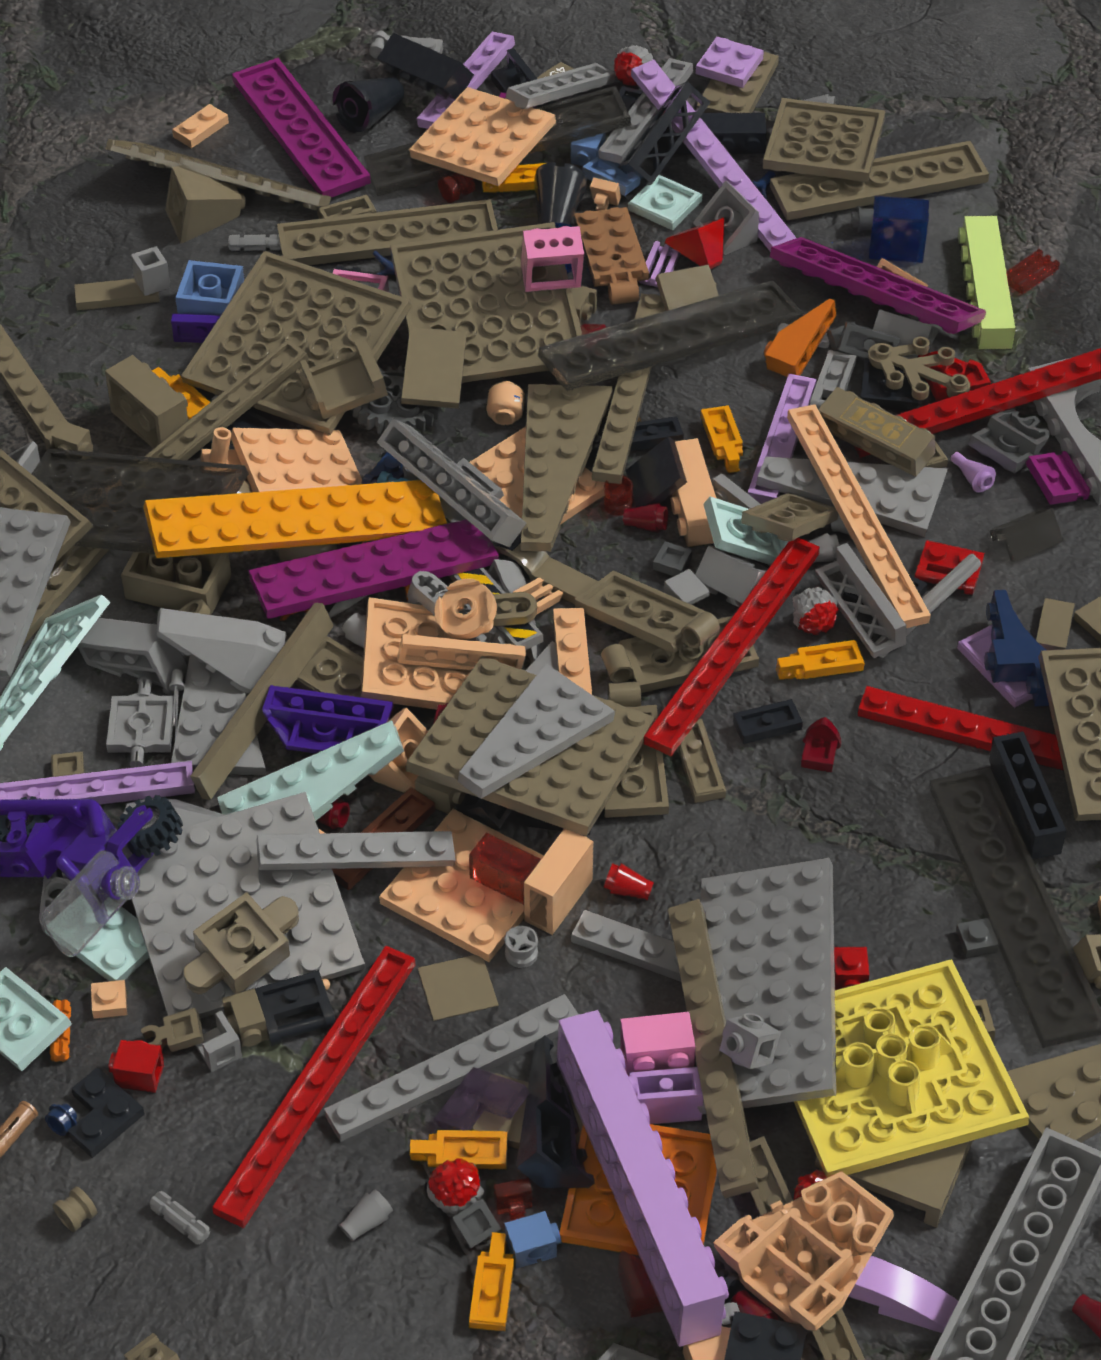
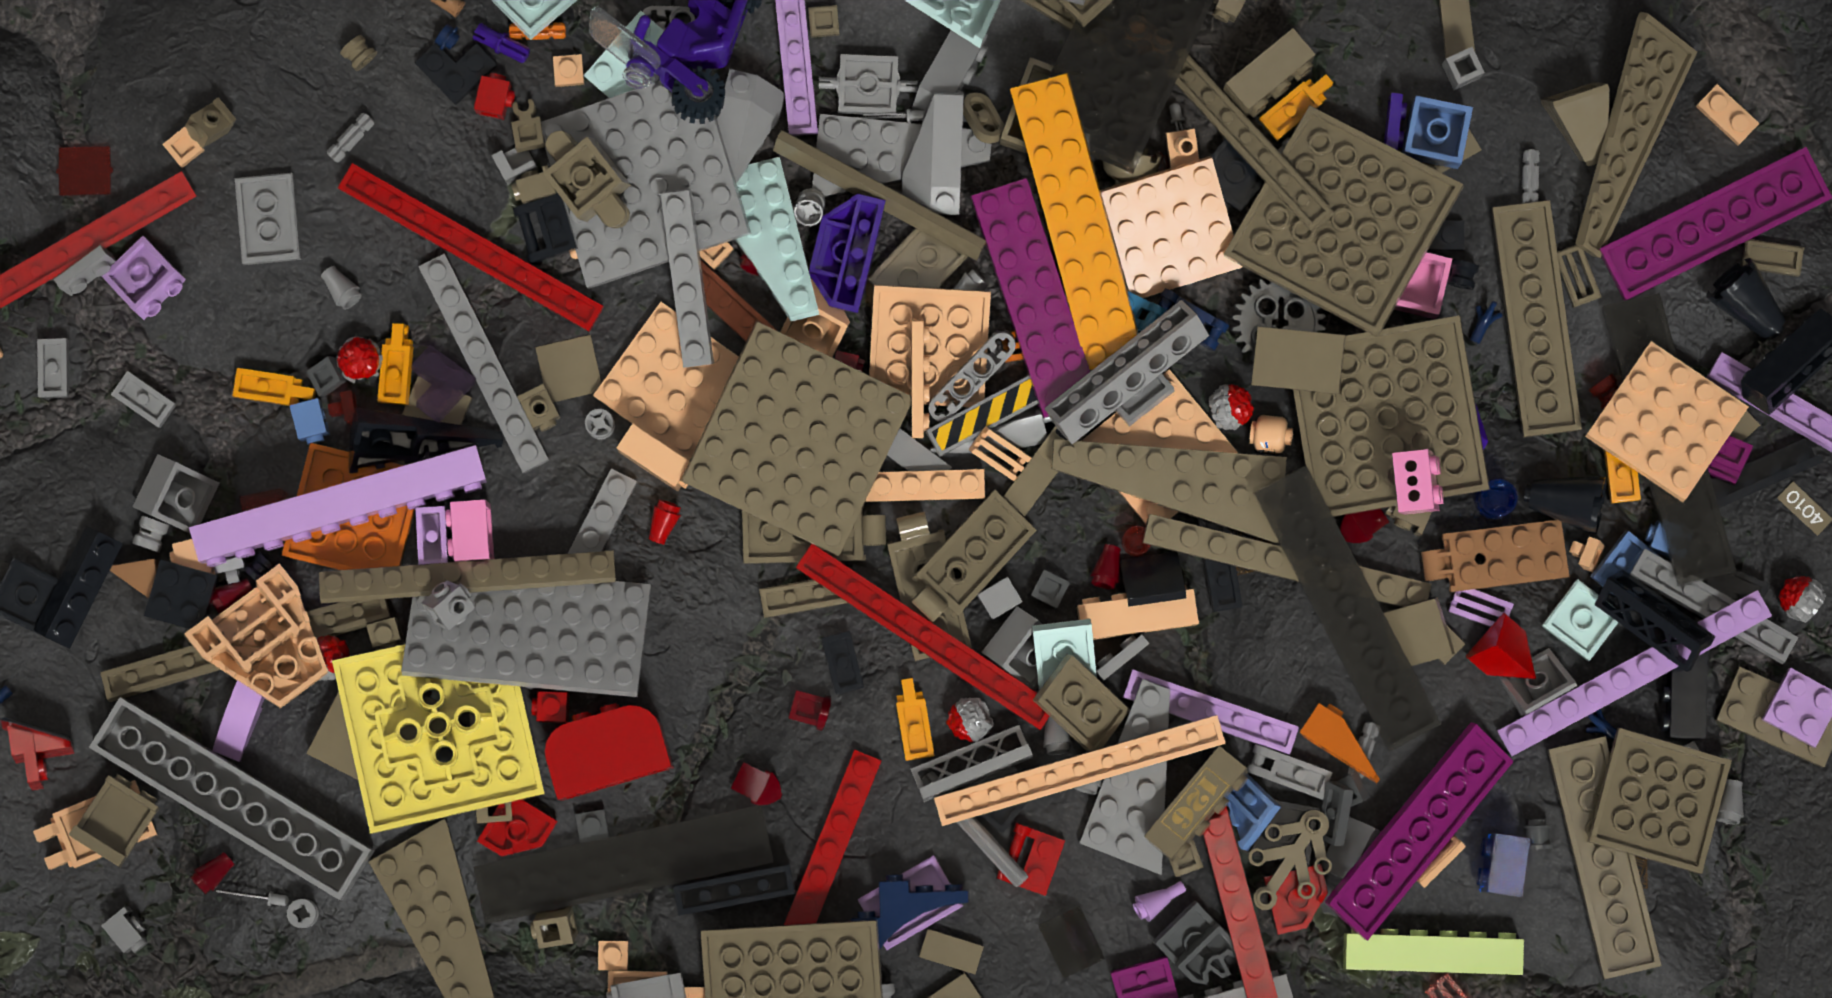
camera: 90 degrees right, 35 degrees up
dark tan panel [298,336,388,420] -> none
light nougat plate [434,579,497,640] -> none
light grey wing [458,664,615,799] -> none
clear red brick [469,832,541,905] -> none
dark tan plate [493,592,537,627] -> none
light grey plate [506,63,616,109] -> none
light orange hinge [700,405,743,473] -> none
none -> light grey tile [235,172,301,265]
none -> dark tan brick [366,617,405,651]
none -> dark purple axle [473,23,530,63]
none -> red plate [477,800,558,857]
none -> dark tan brick [517,384,561,432]
none -> red brick [545,703,674,801]
none -> dark red tile [730,762,782,805]
none -> light grey wheel [794,188,826,226]
none -> piece [1209,384,1254,430]
none -> medium blue wing [1227,773,1281,851]
none -> dark tan tile [1741,239,1804,277]

